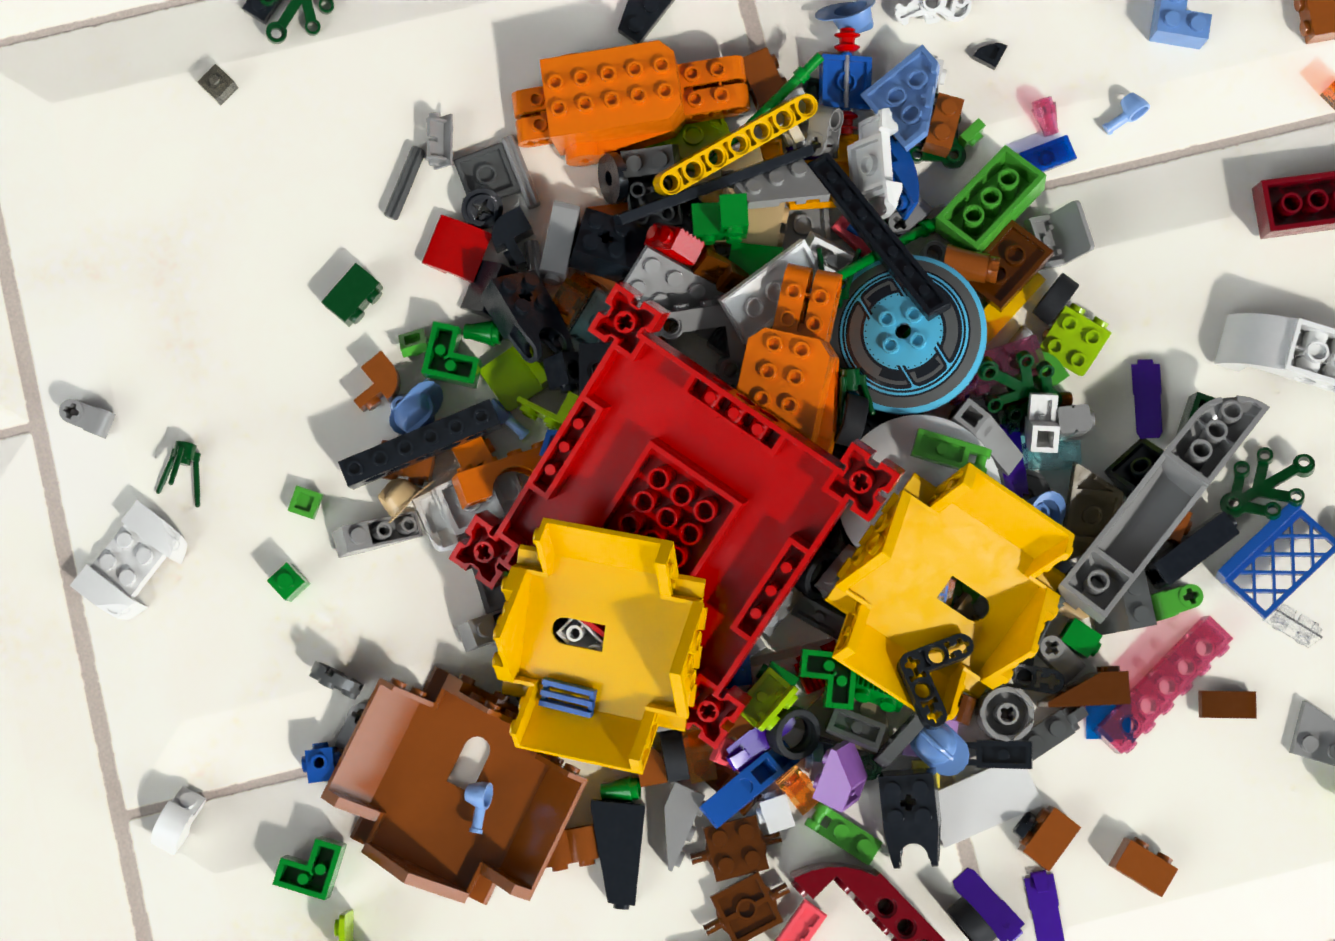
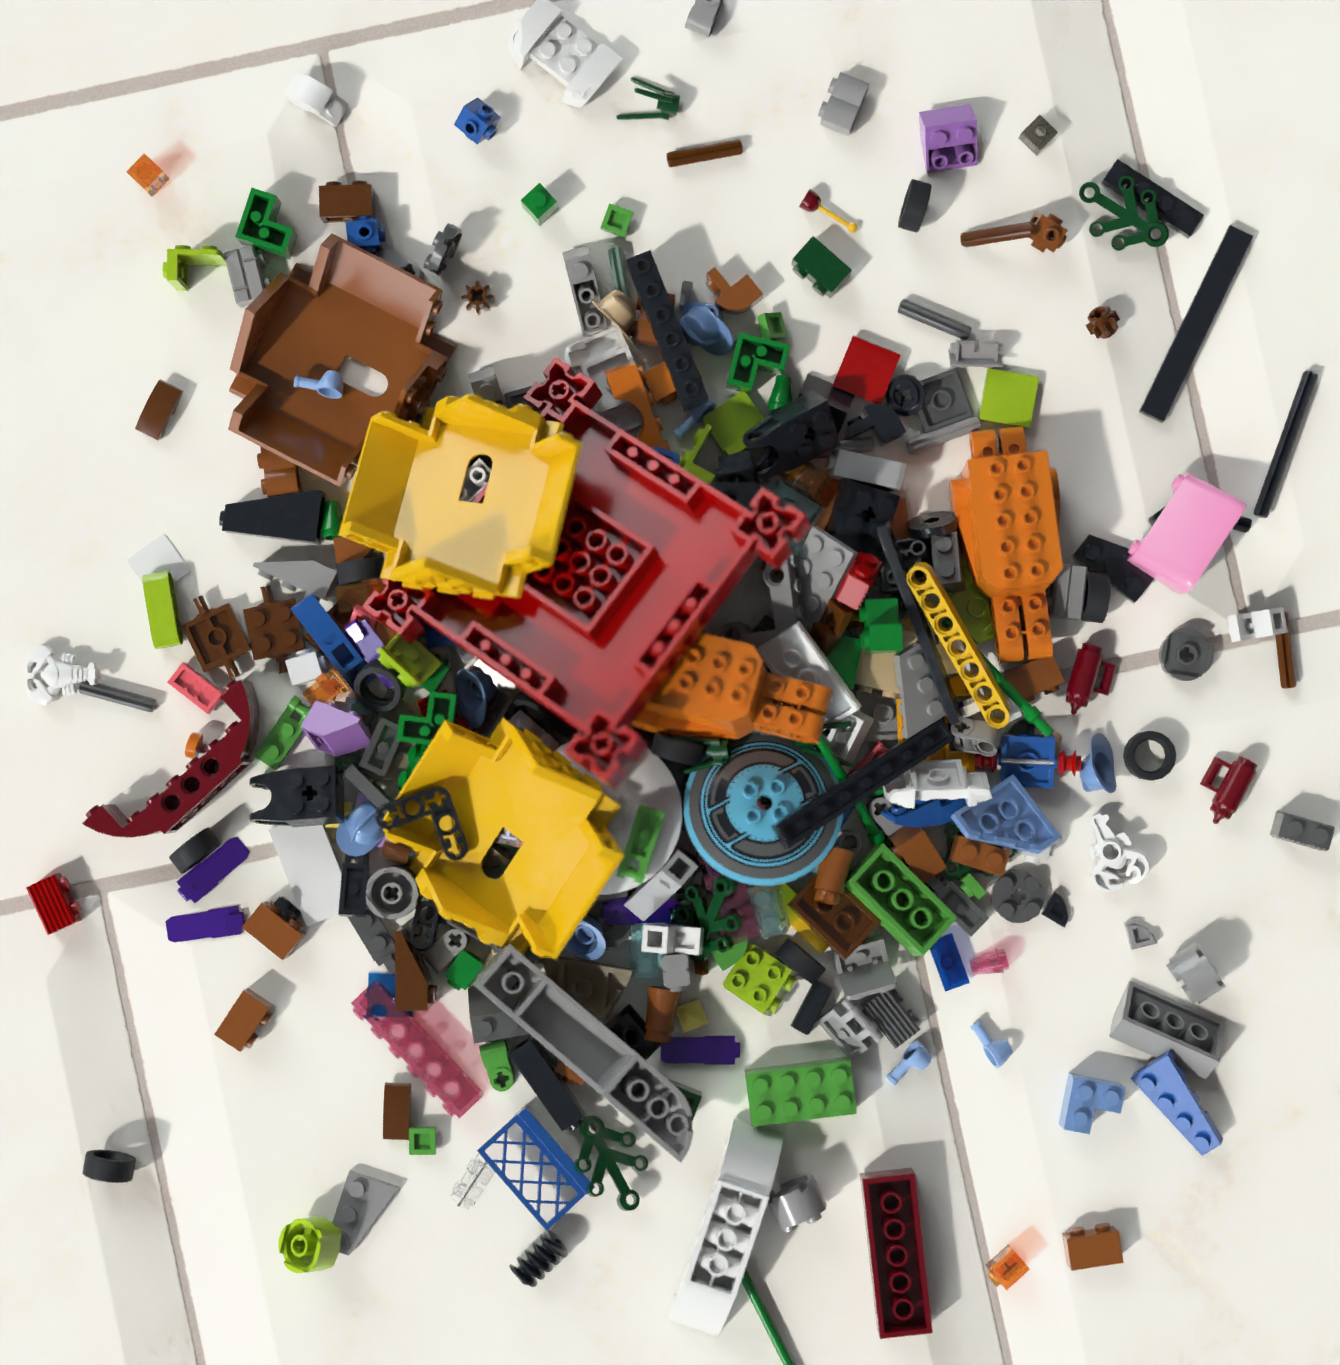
camera: 95 degrees right, 5 degrees up
blue tile [538,677,597,718] -> none
none -> orange tile [185,732,203,759]
none -> light grey brick [224,245,271,308]
none -> reddish brown brick [319,181,375,223]
none -> bright green plate [409,1127,436,1155]
none -> blue brick [454,97,501,145]
none -> medium blue piece [456,669,495,728]
none -> reddish brown gear [461,281,495,315]
none -> sand green axle [608,247,631,299]
none -> dark orange plant [645,986,683,1043]
none -> reddish brown axle [666,139,743,167]
none -> light yellow tile [677,998,708,1032]
none -> light grey tile [678,281,693,312]
none -> bright green brick [744,1057,857,1127]
none -> clear light blue brick [747,884,791,939]
none -> light grey brick [768,1175,827,1233]
none -> black brick [790,980,833,1035]
none -> hinge [799,189,858,233]
none -> light grey plate [817,998,884,1060]
none -> light grey brick [818,72,869,136]
none -> dark grey brick [862,988,920,1049]
none -> light blue bar [886,1040,932,1085]
none -> dark orange brick [888,826,947,883]
none -> black tyre [898,179,932,233]
none -> medium lavender slope [919,104,978,173]
none -> dark grey hinge [925,876,989,937]
none -> reddish brown axle [960,221,1036,247]
none -> lime tile [978,368,1039,429]
none -> dark grey plate [991,870,1044,923]
none -> dark orange brick [1028,211,1068,253]
none -> light grey brick [1046,564,1088,620]
none -> dark red piece [1066,643,1117,715]
none -> black tyre [1082,572,1111,623]
none -> reddish brown gear [1085,306,1120,339]

